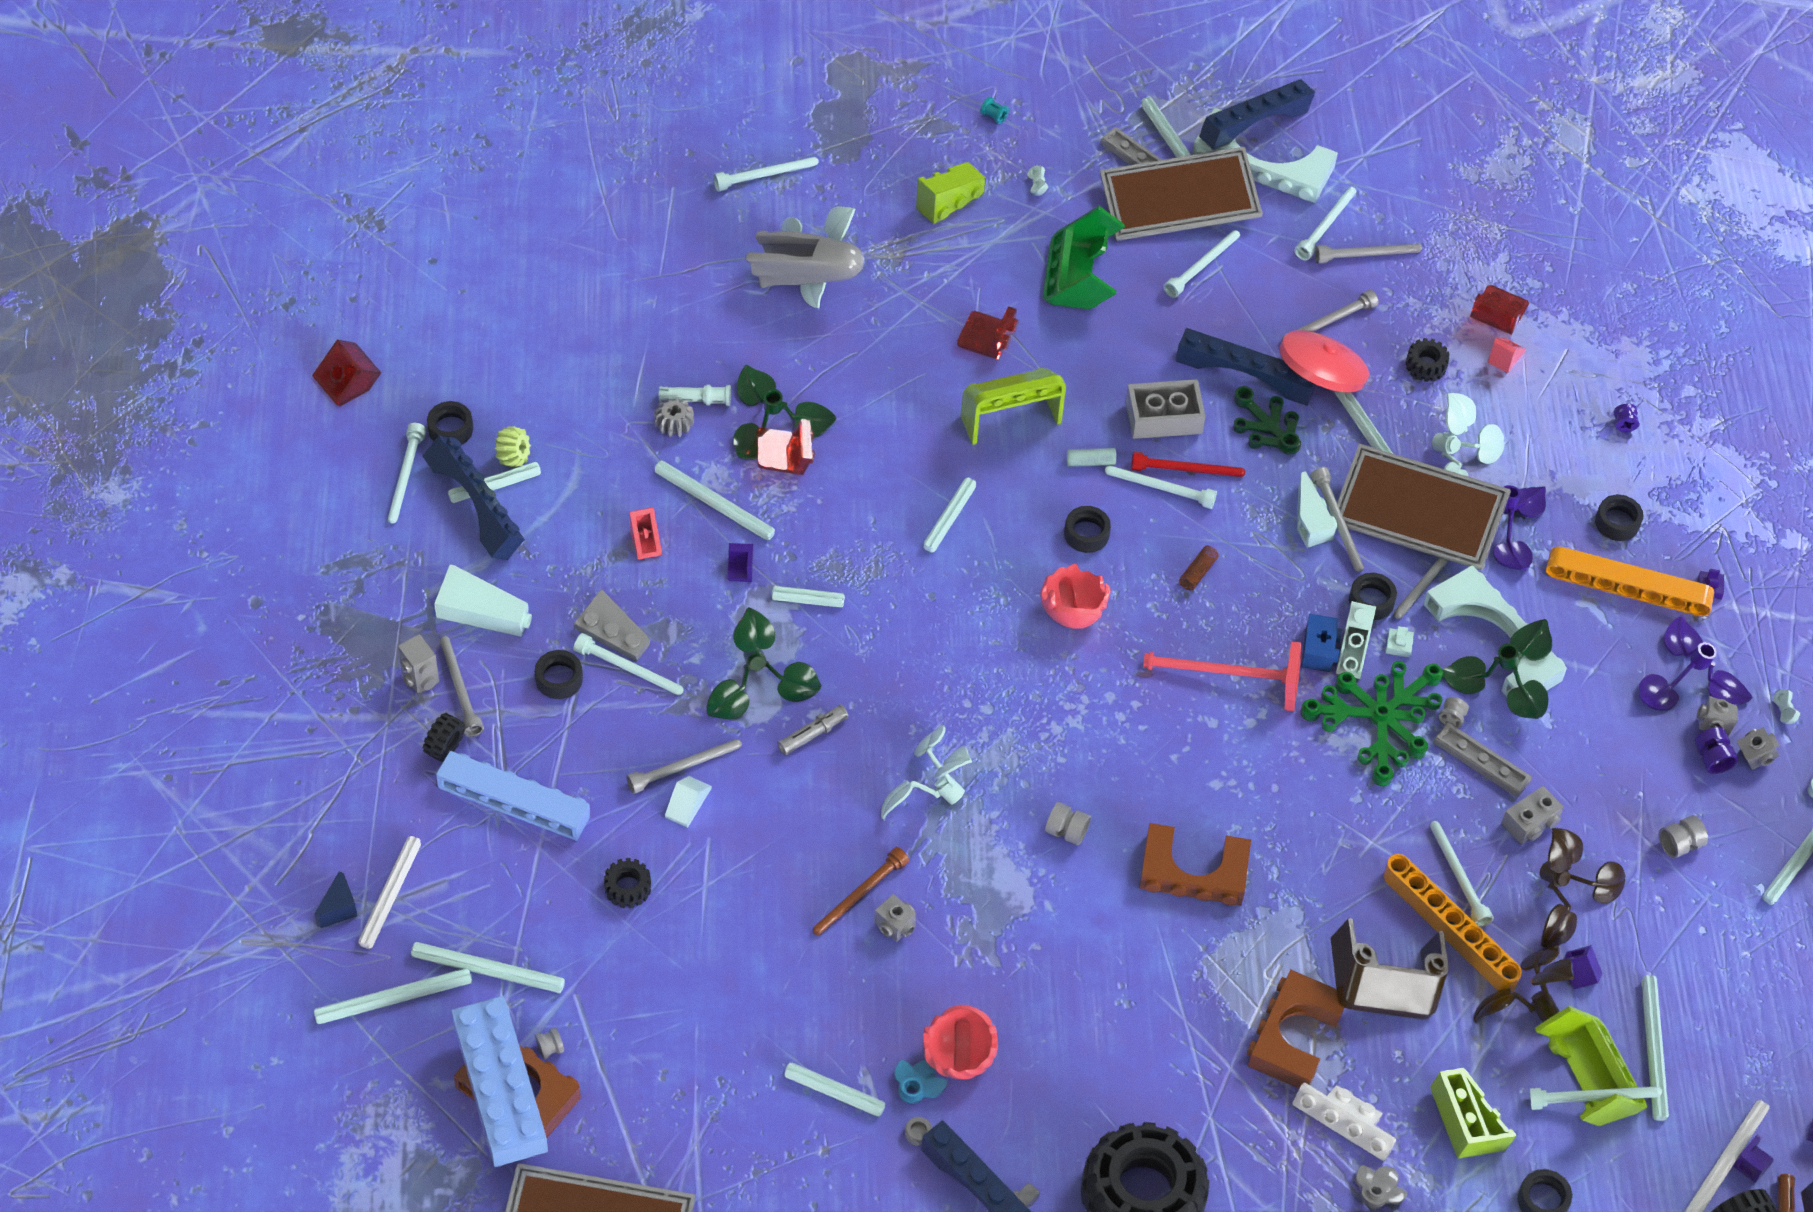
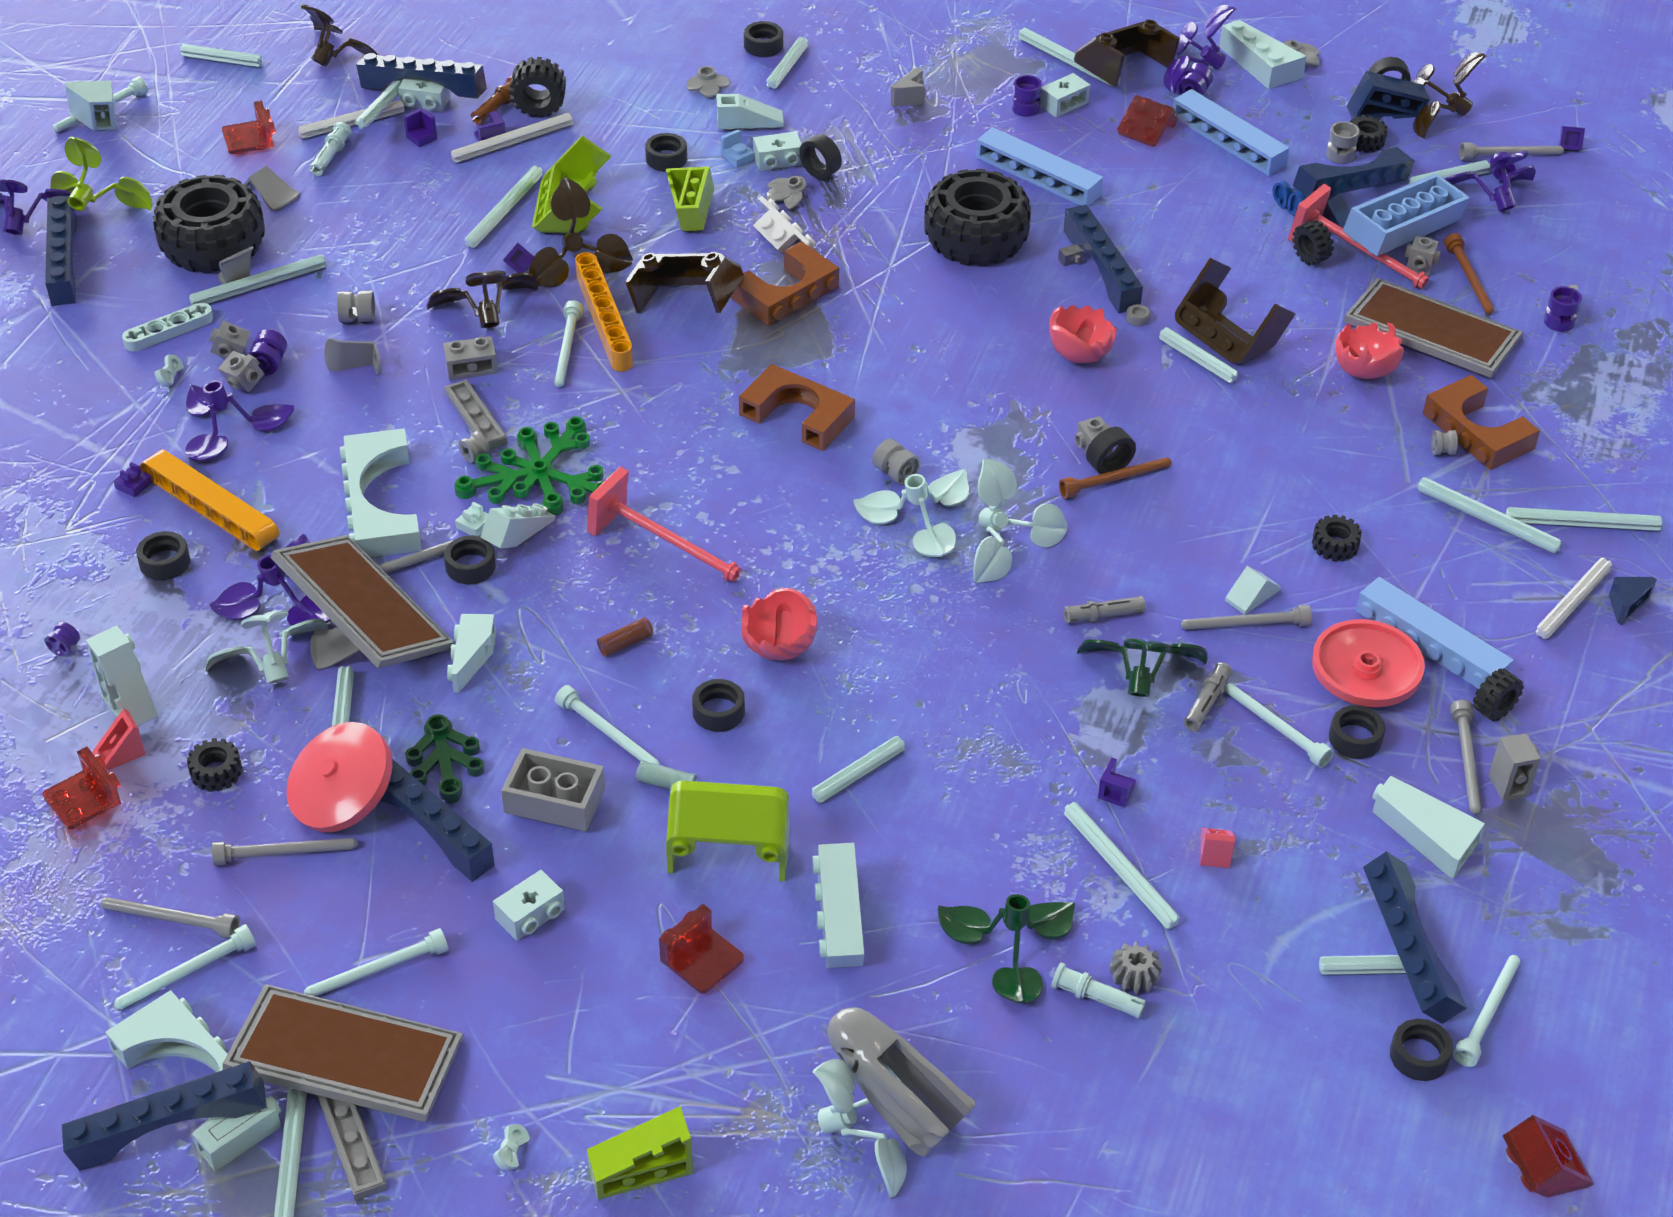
camera: 155 degrees left, 10 degrees down
light blue brick [451,996,548,1167] -> none
yellowish green gear [494,426,531,467] -> none
light grey wing [574,589,650,662] -> none
clear red bracket [756,419,815,475] -> none
light aqua axle [772,586,845,608] -> none
dark azure plate [895,1060,948,1104] -> none
green windscreen [1043,206,1125,310] -> none
red piece [1131,452,1246,477] -> none
blue brick [1301,614,1342,672] -> none
light grey piece [1310,467,1364,572] -> none
dark green plant [1442,619,1552,719] -> none
light aqua piece [1530,1086,1662,1110] -> none
none -> light aqua wedge [86,625,158,726]
none -> light grey piece [324,338,381,375]
none -> light aqua brick [493,870,565,941]
none -> light aqua wedge [812,843,864,968]
none -> light aqua plant [854,469,969,557]
none -> black tyre [1086,426,1136,474]
none -> dark brown windscreen [1175,258,1296,365]
none -> light grey pin [1183,662,1232,731]
none -> coral dish [1312,619,1425,707]
none -> coral piece [1335,322,1404,379]

